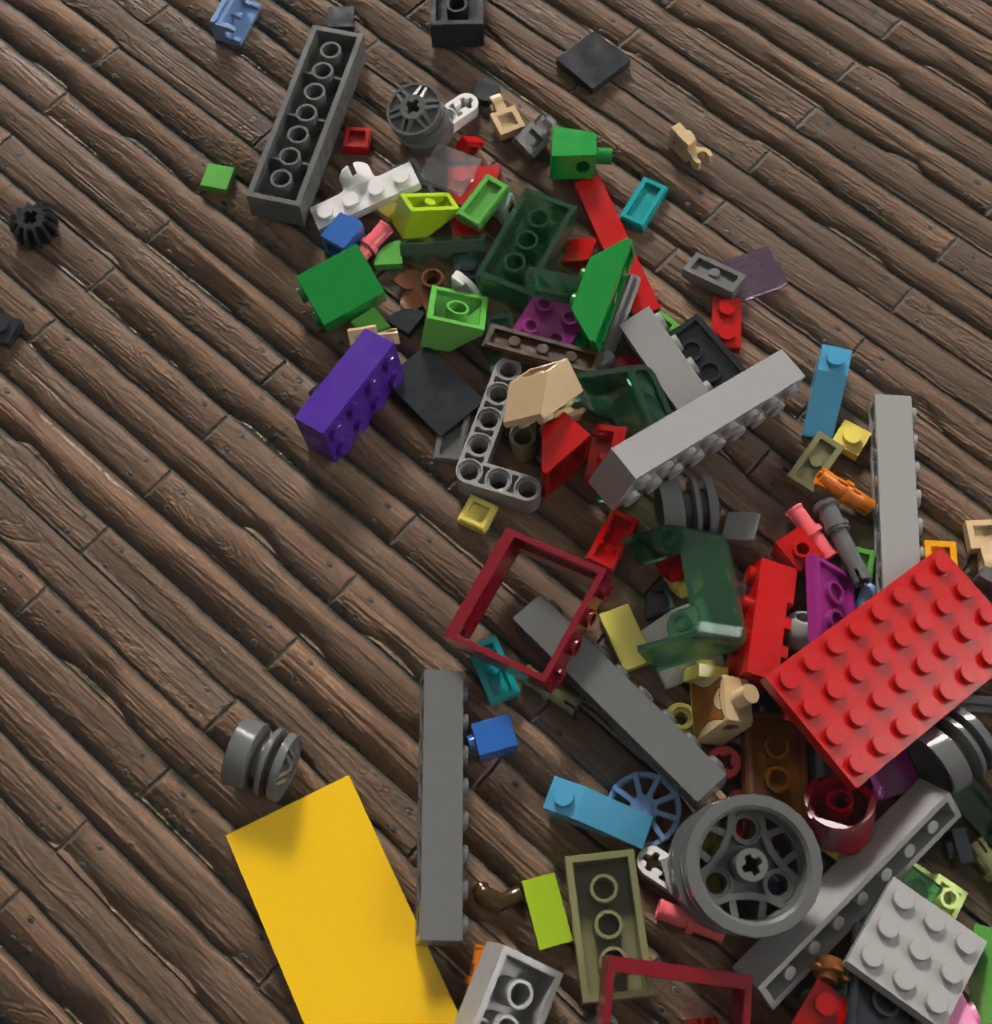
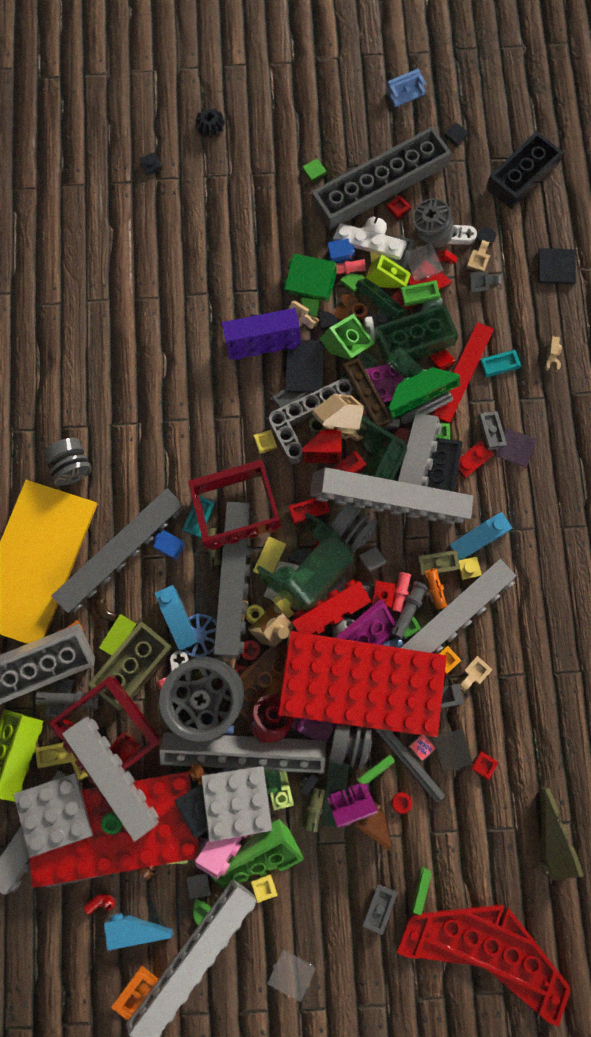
camera: 45 degrees right, 10 degrees up
green torso [550,126,612,180] -> none

